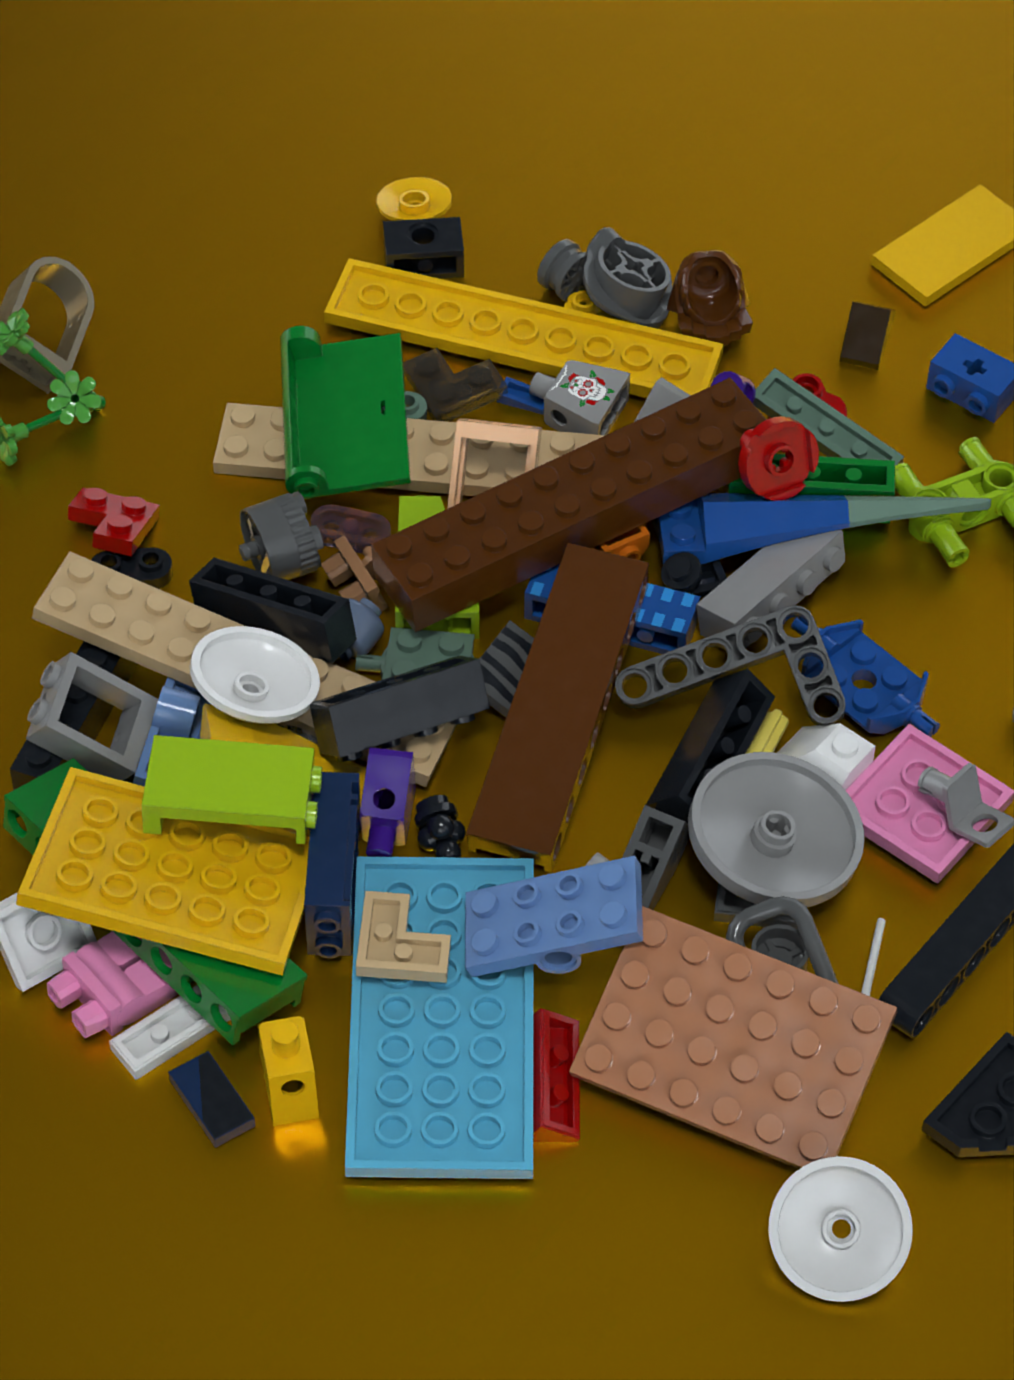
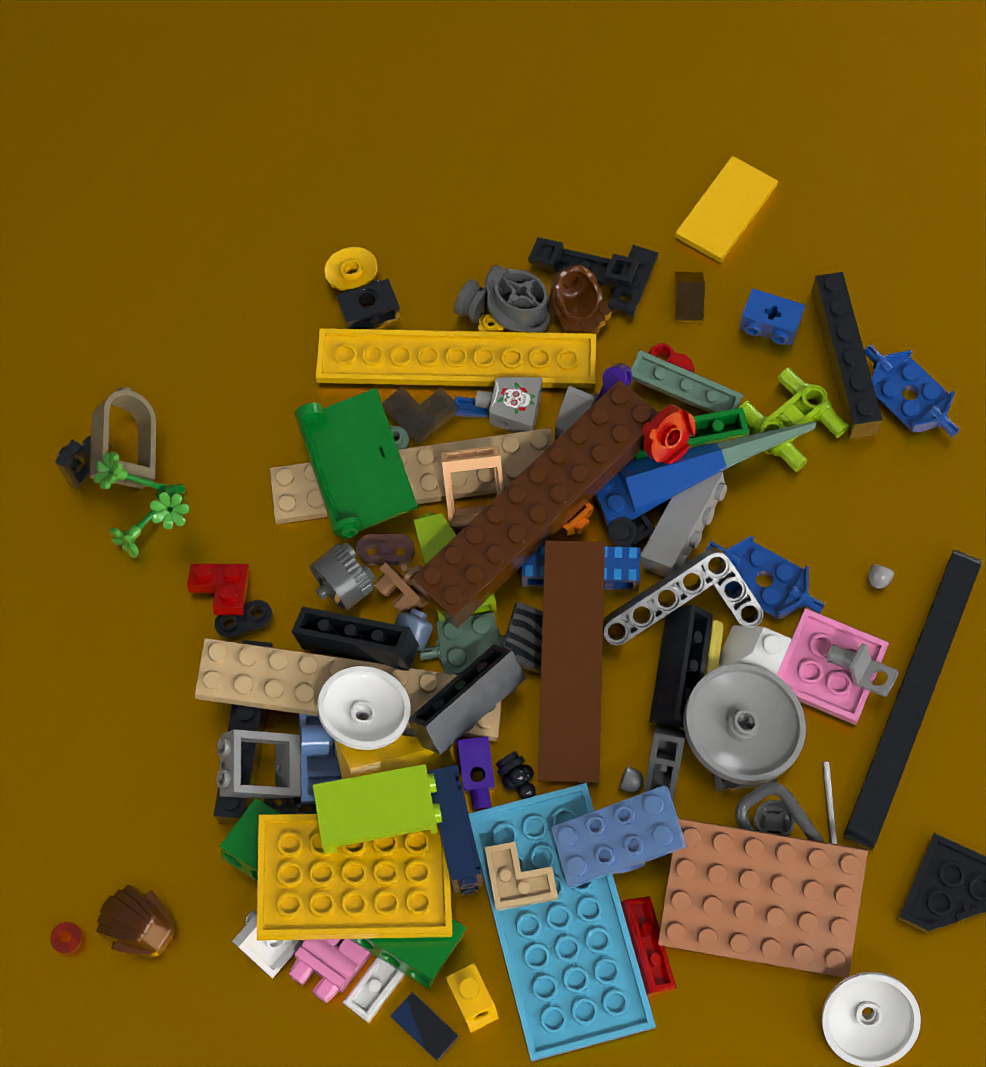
camera: 10 degrees left, 15 degrees up
none -> black slope [528,237,640,287]
none -> black plate [608,245,659,318]

